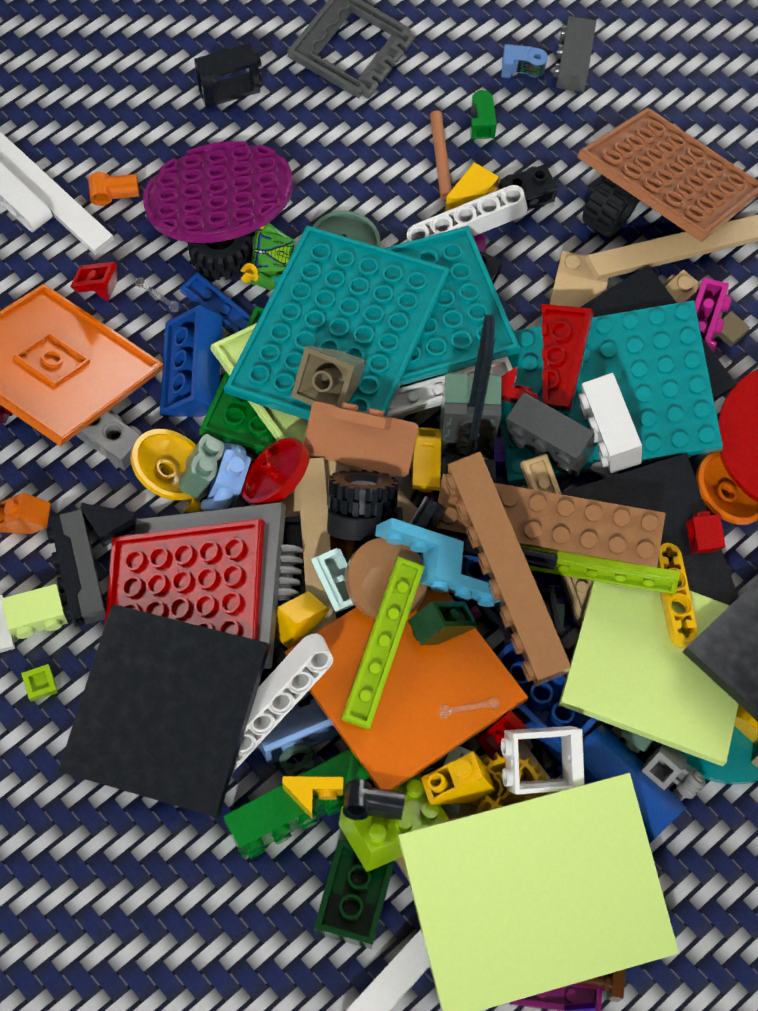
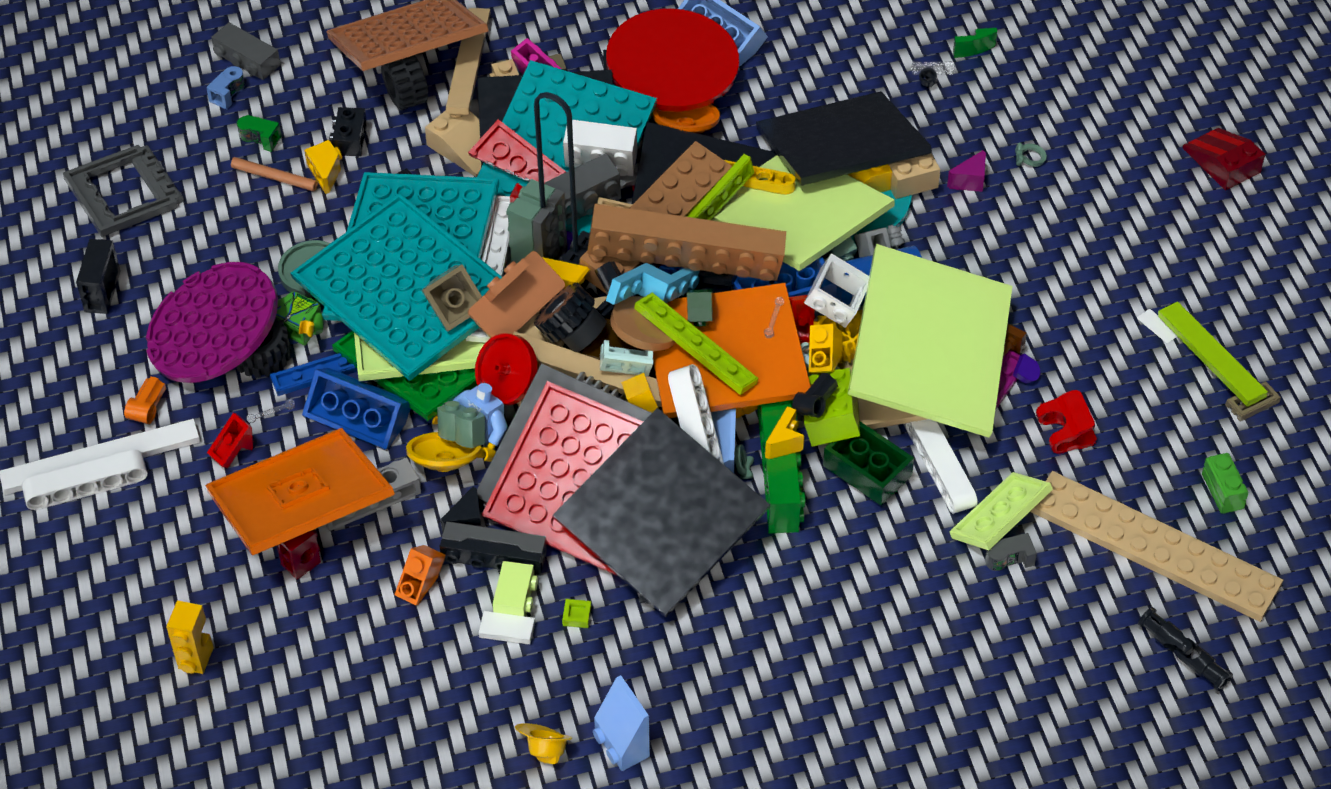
camera: 60 degrees left, 15 degrees down
white beam [407,185,528,241] -> none
red brick [686,511,726,555] -> none

